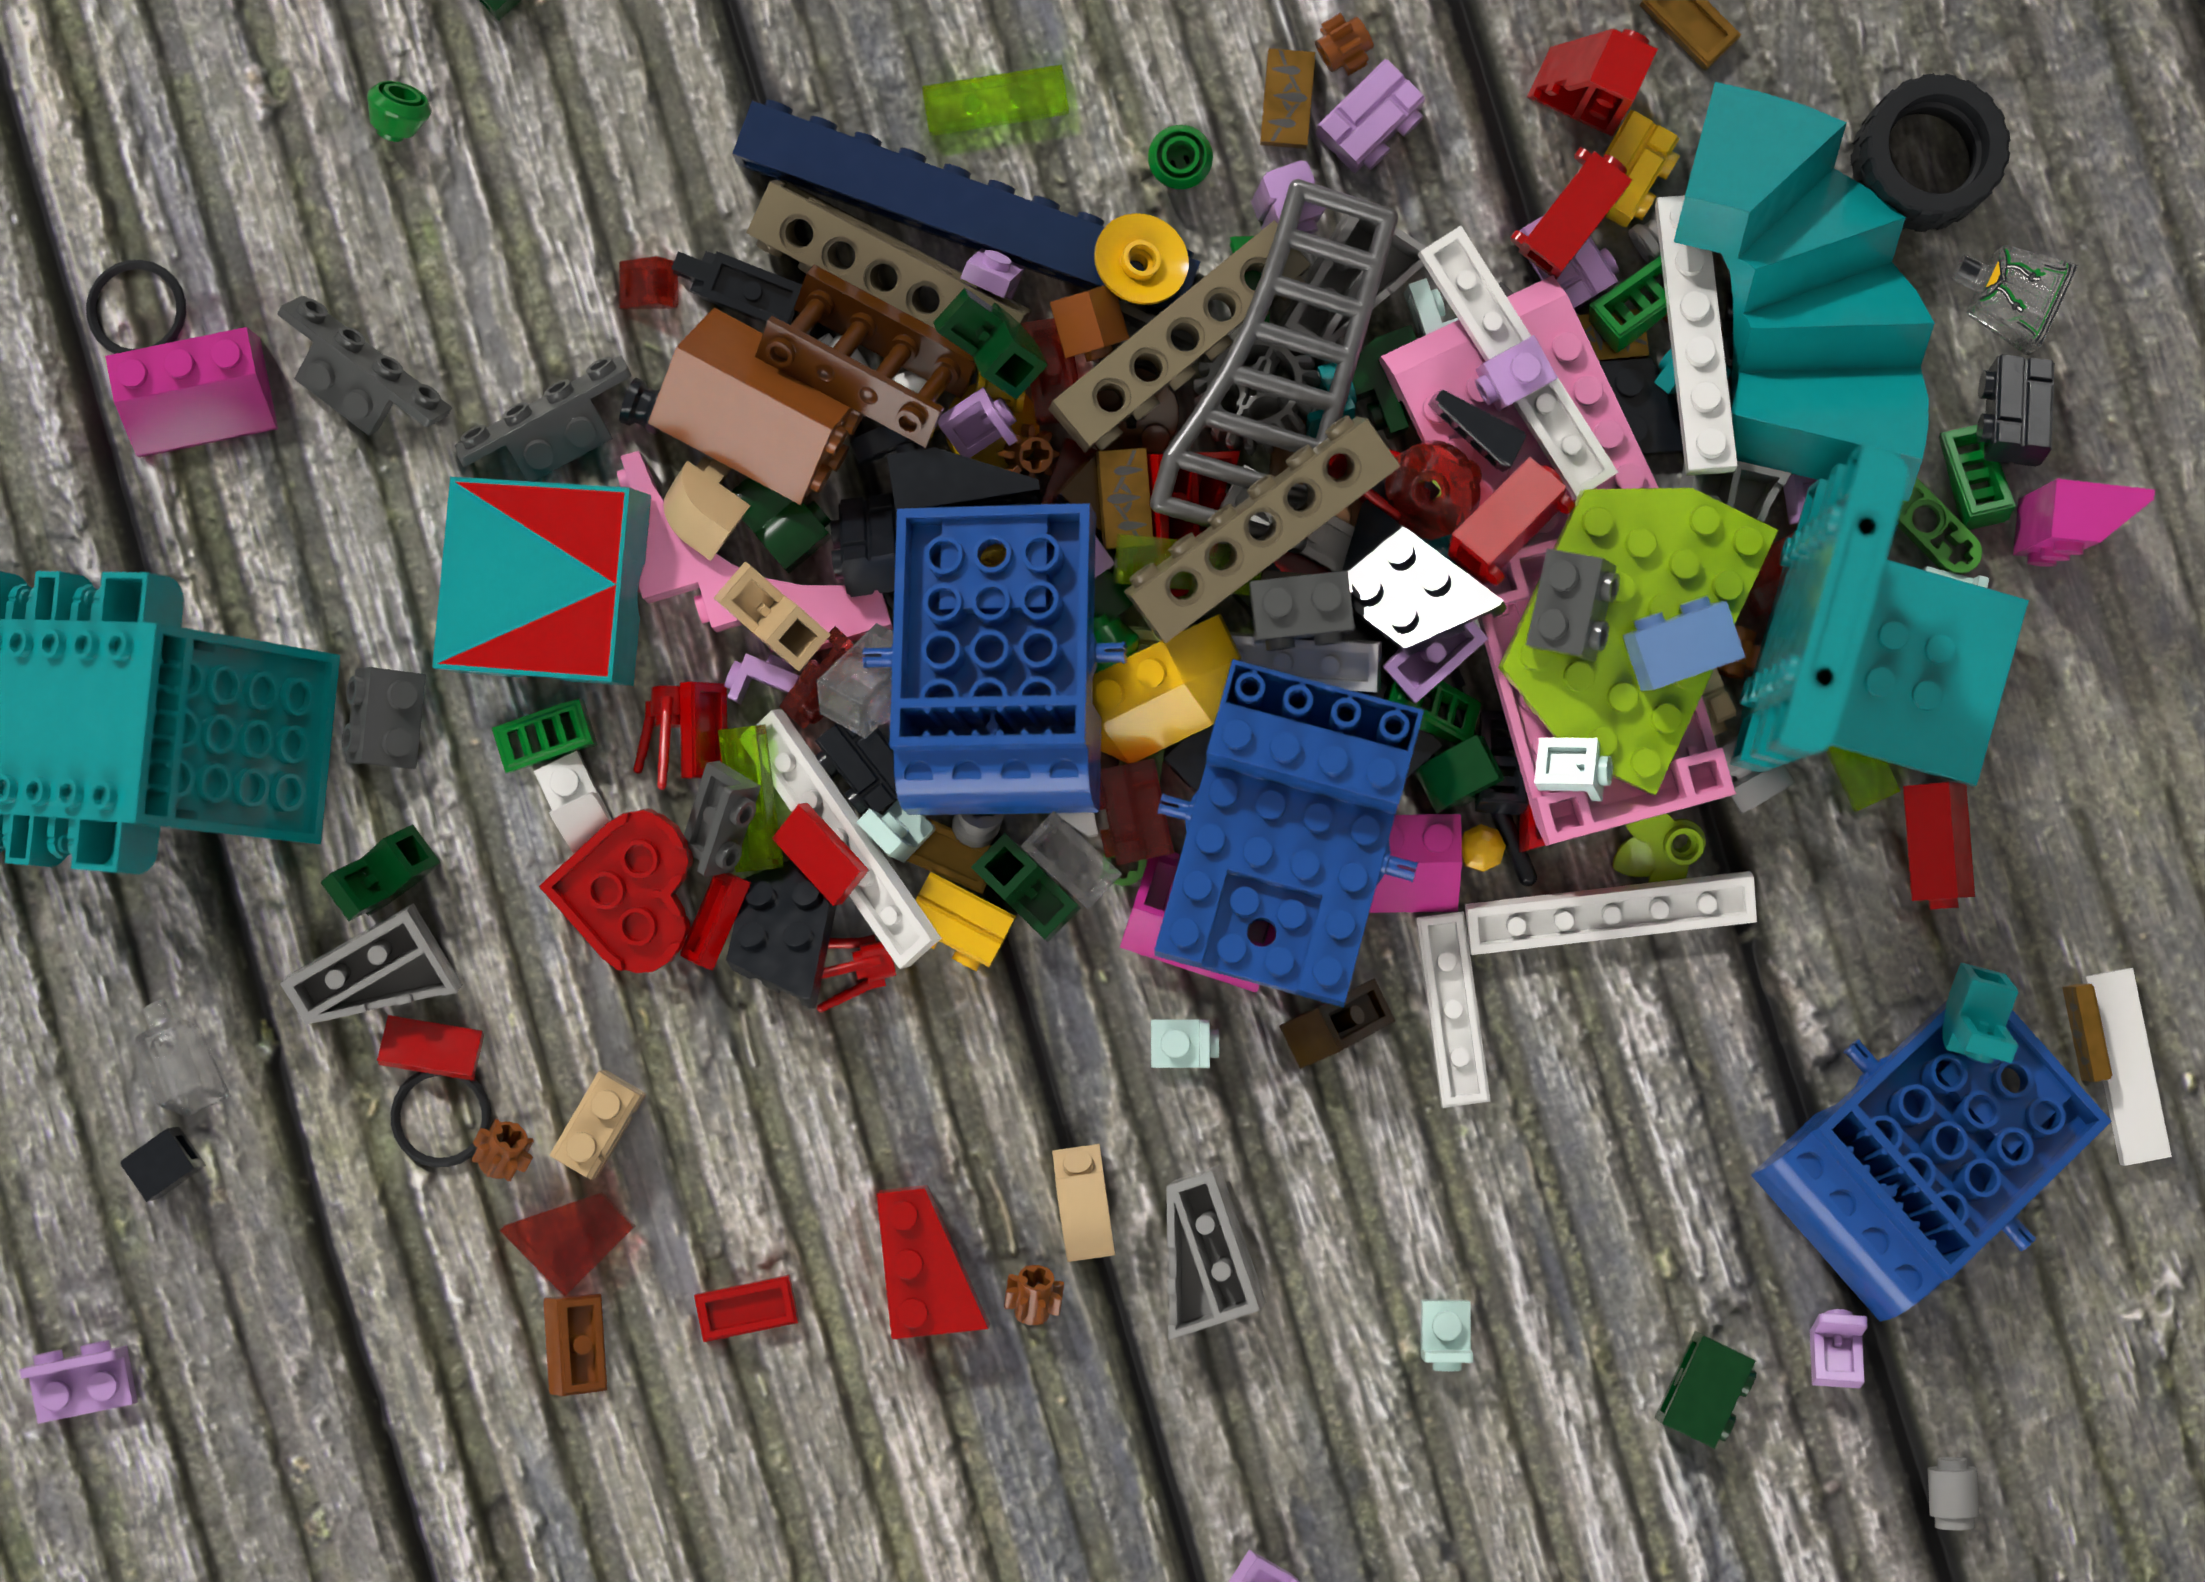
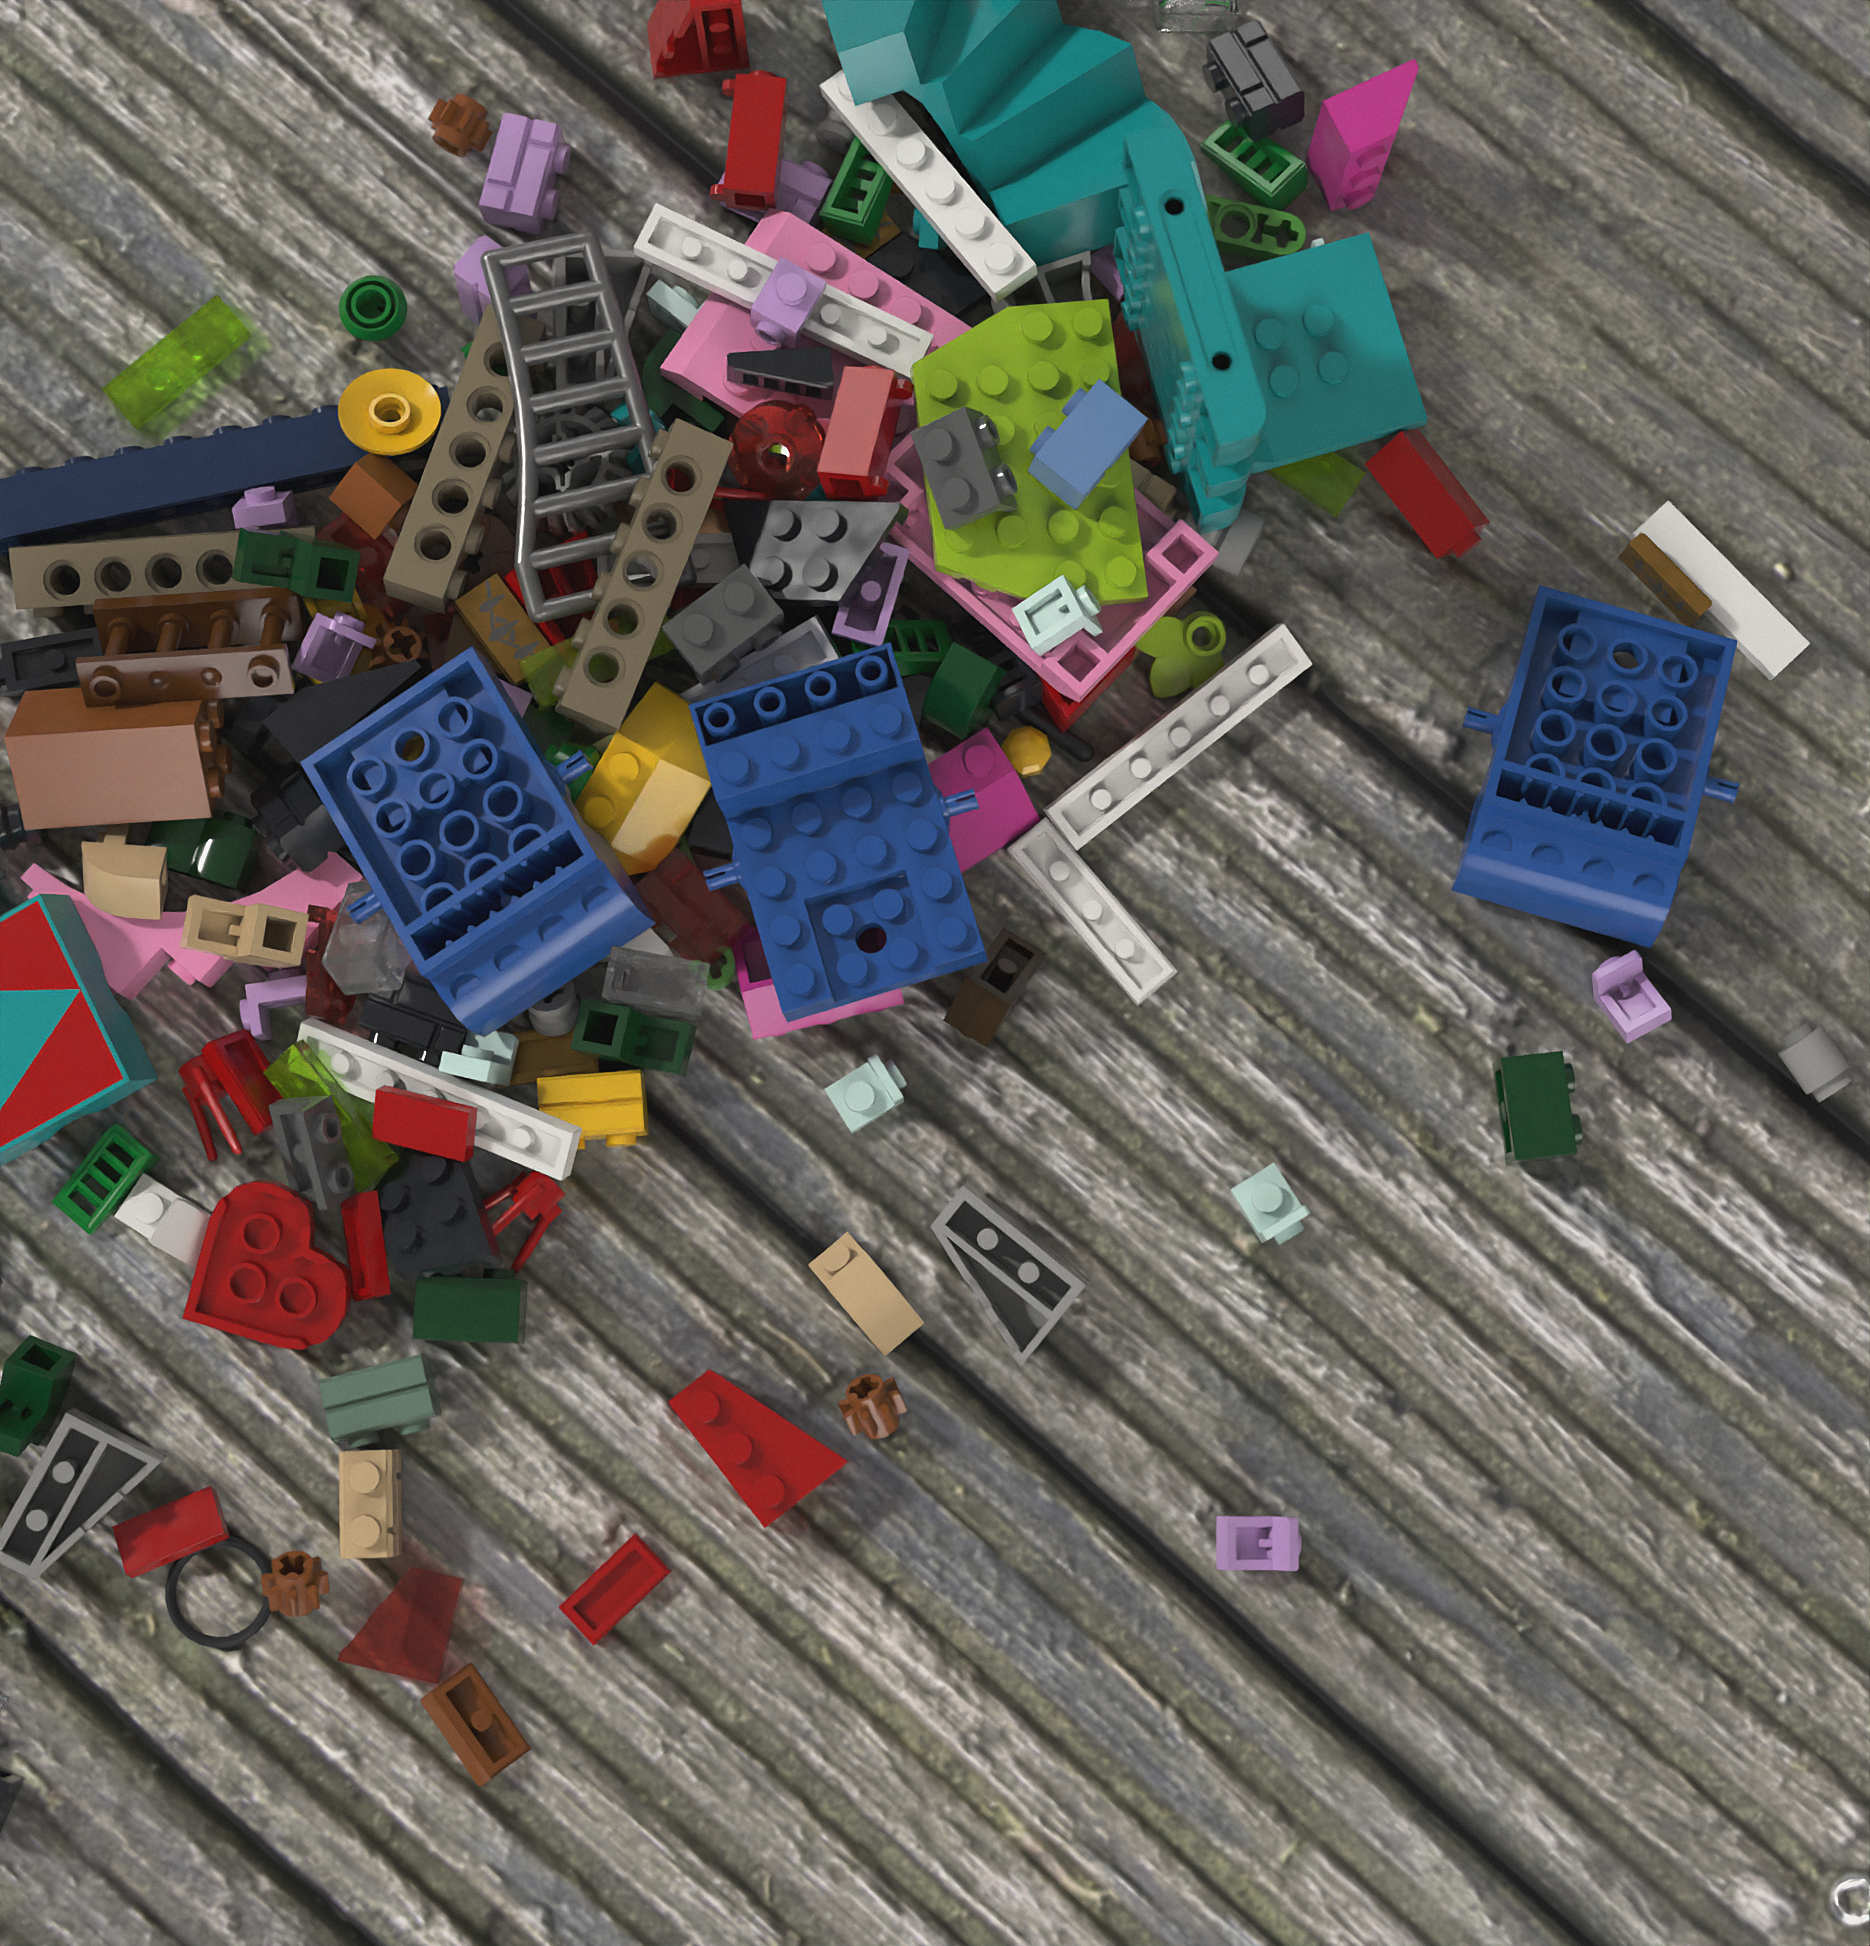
camera: 30 degrees left, 5 degrees down
pearl gold tile [1260,48,1316,149] -> none
yellow brick [1603,110,1681,227] -> none
teal brick [1942,962,2019,1063] -> none
none -> sand green brick [318,1354,442,1449]
none -> dark green brick [413,1268,528,1344]

